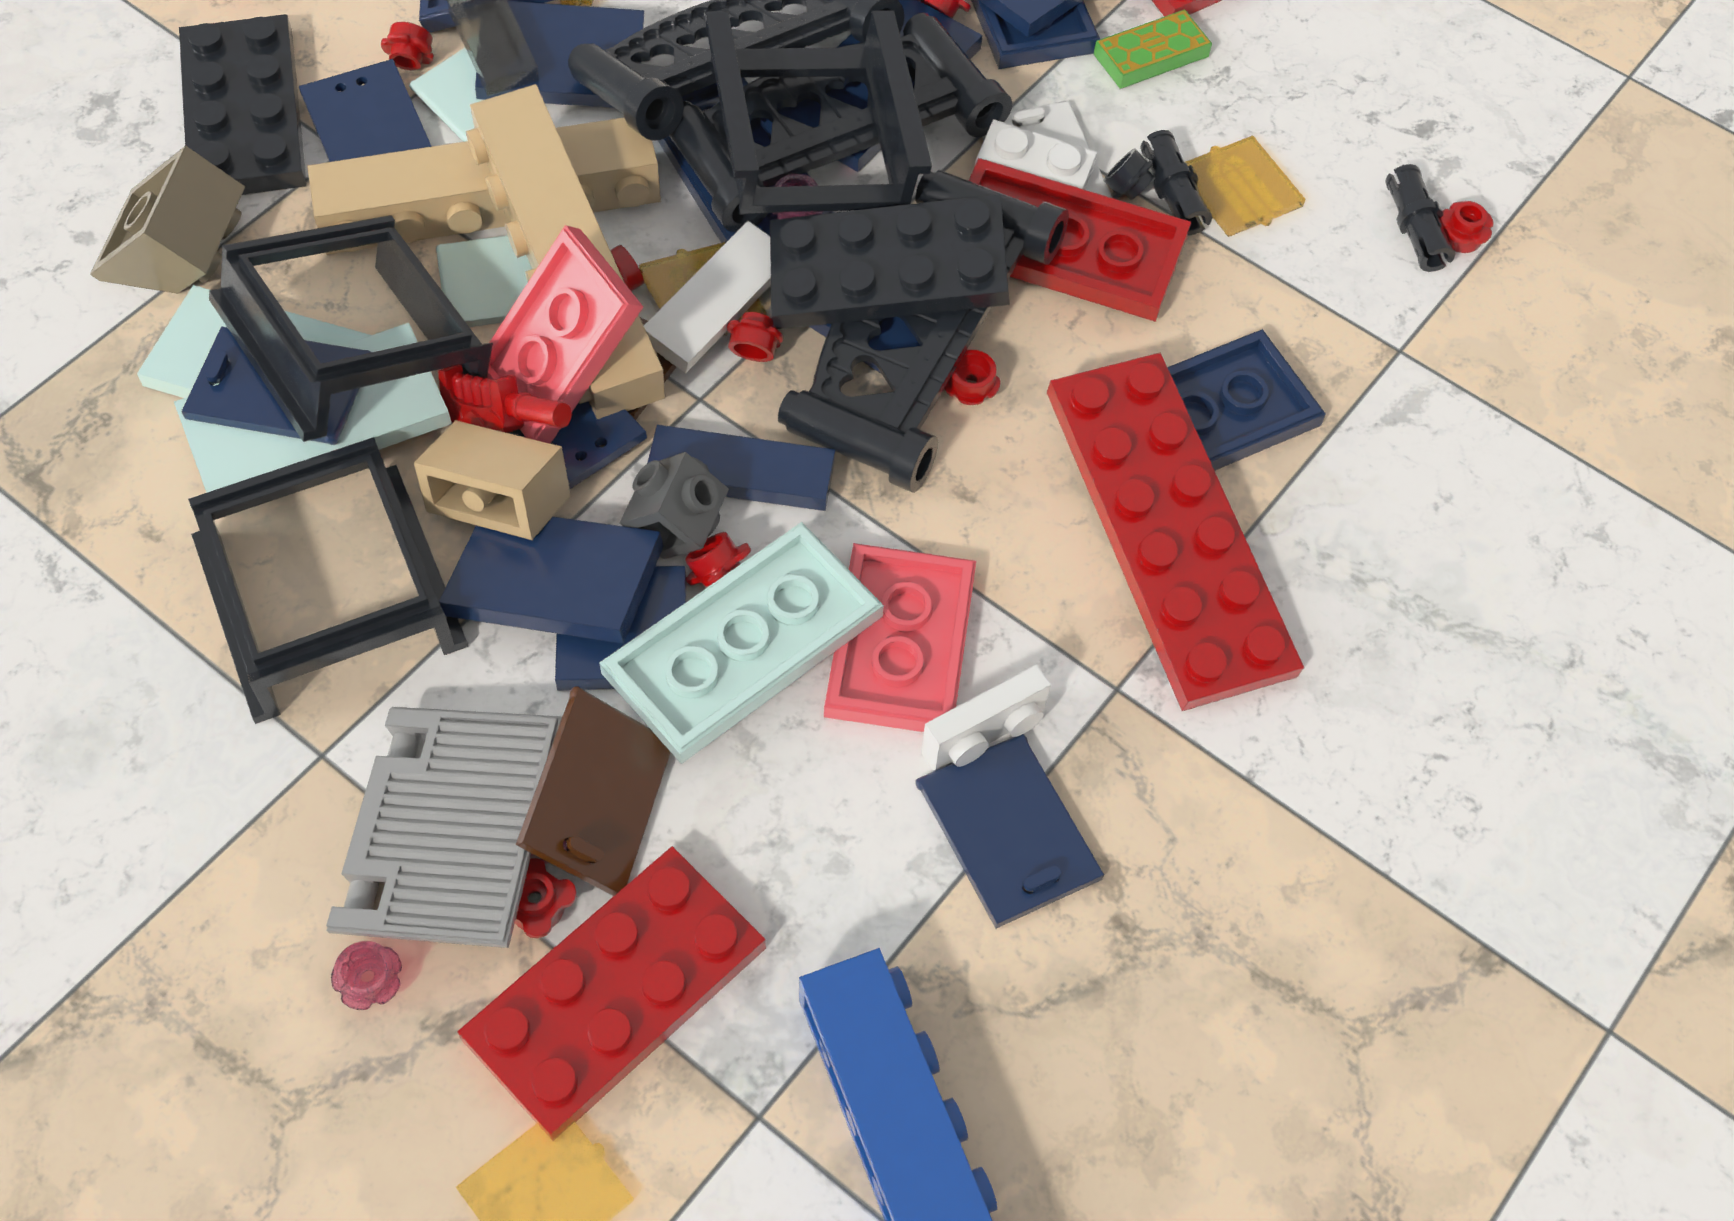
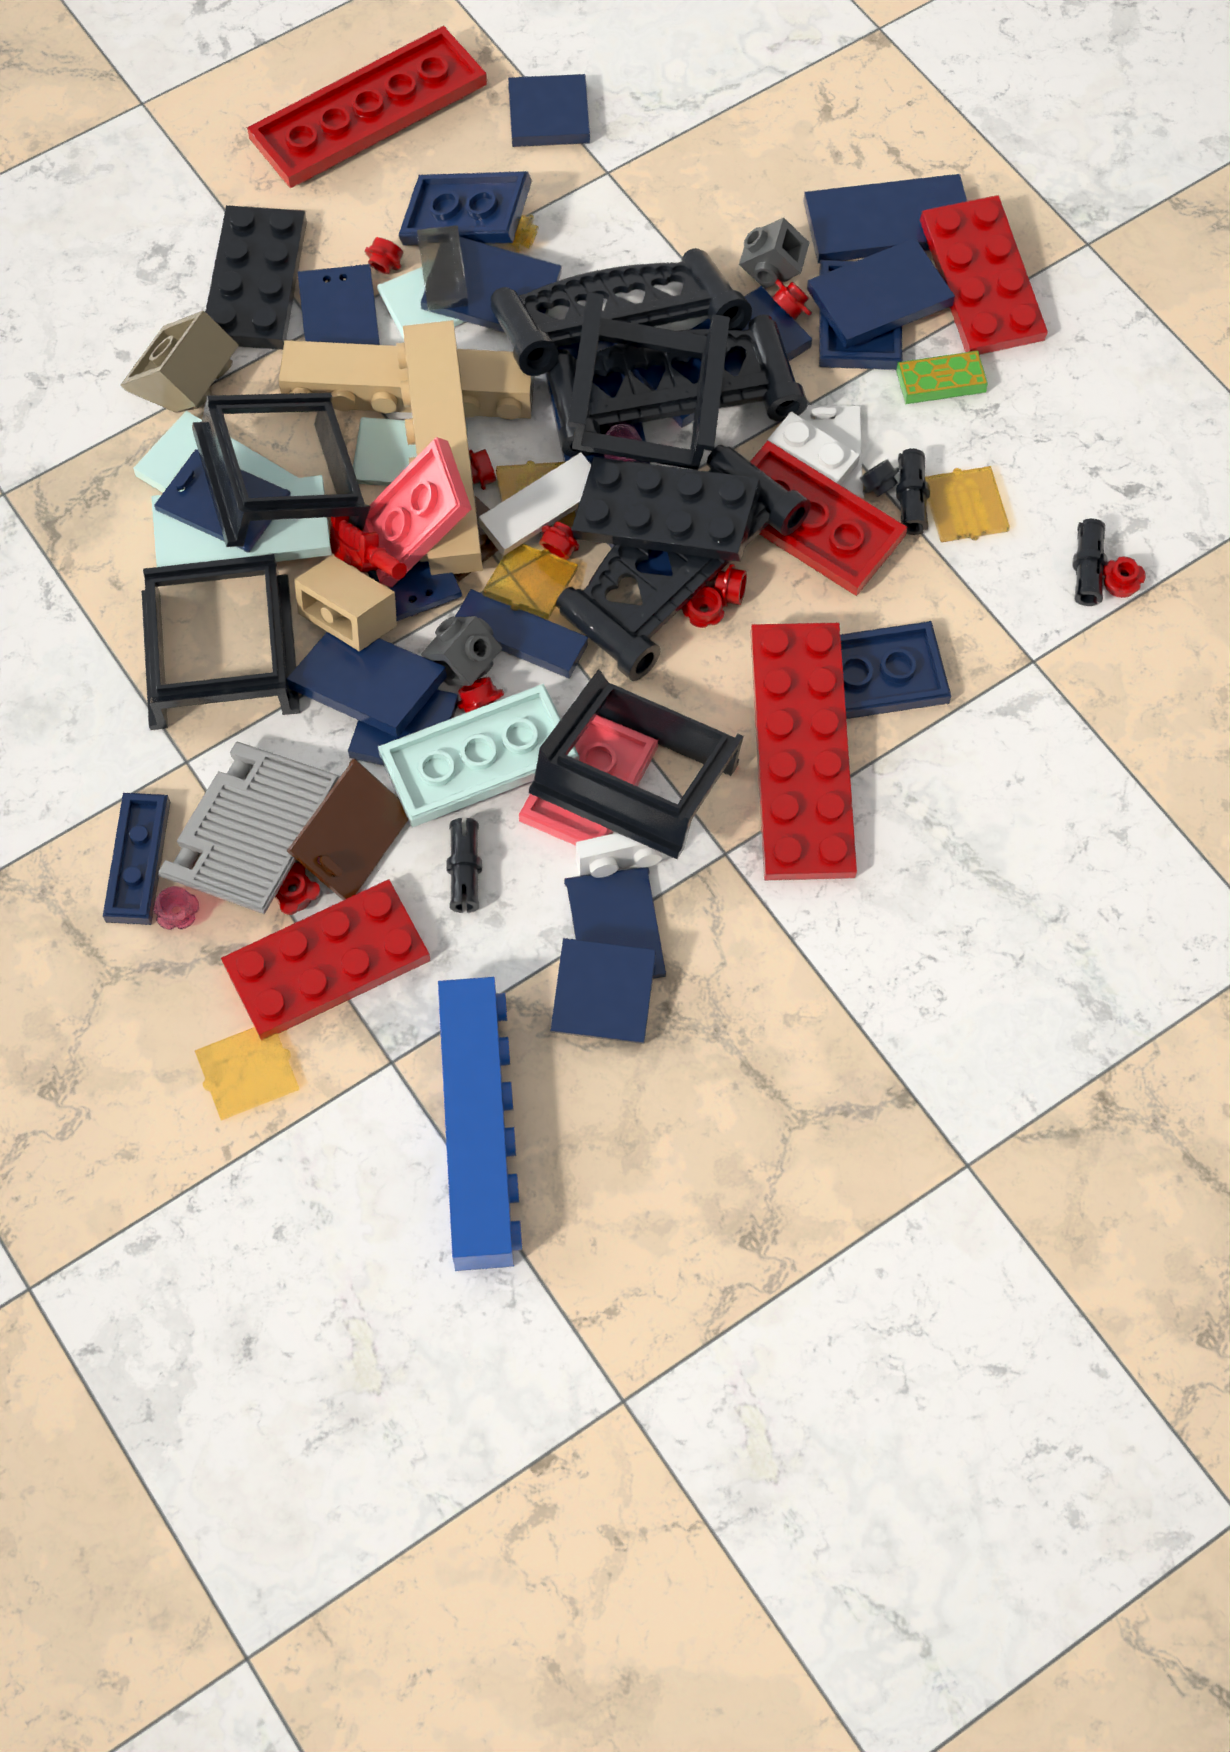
camera: 20 degrees right, 5 degrees up
none -> dark blue tile [103,792,170,925]
none -> black pin [446,818,482,913]
none -> clear yellow piece [483,544,578,620]
none -> black piece [529,669,744,859]
none -> dark blue tile [550,938,656,1044]
none -> red plate [715,564,747,607]

